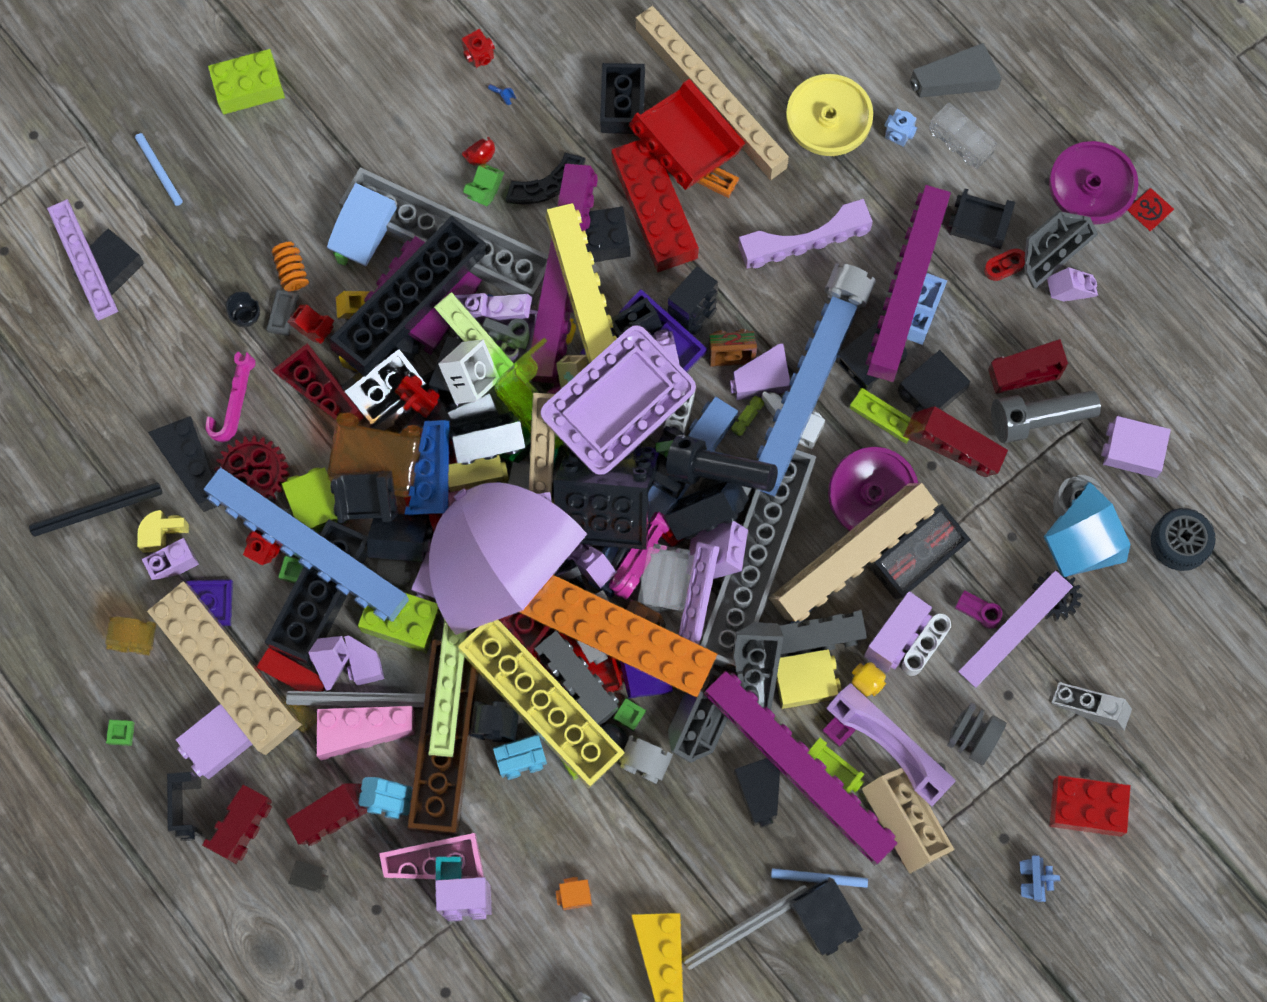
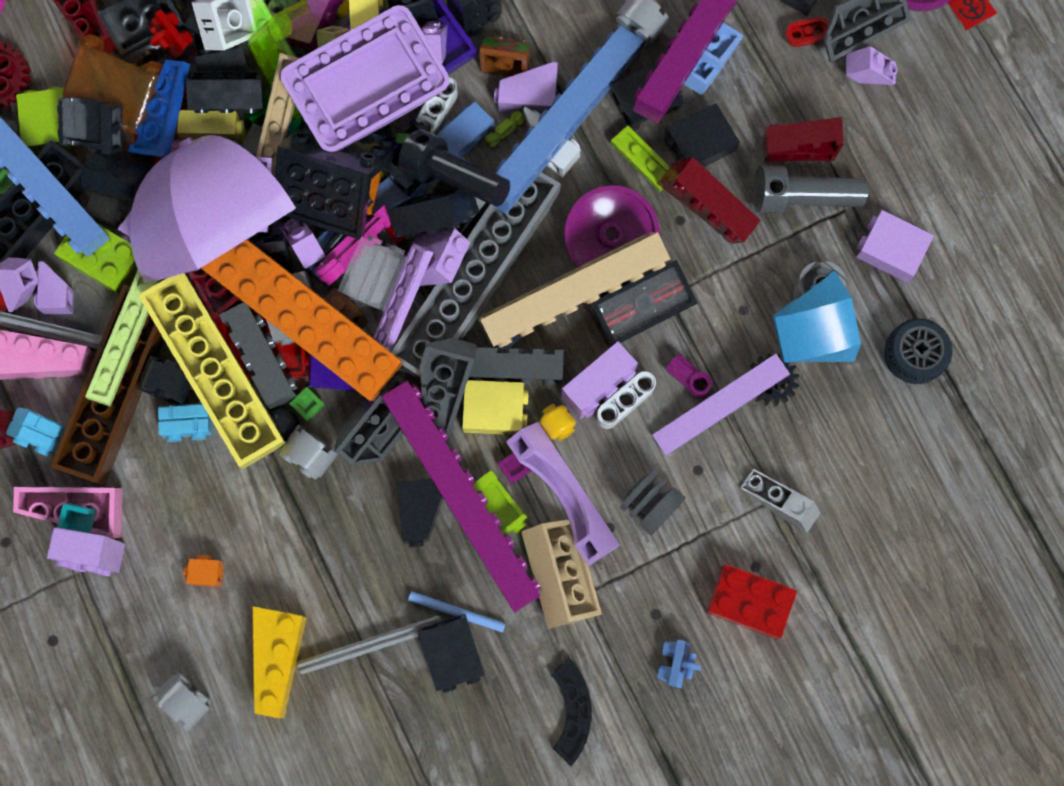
camera: 10 degrees right, 5 degrees up
none -> black tile [551,657,592,767]

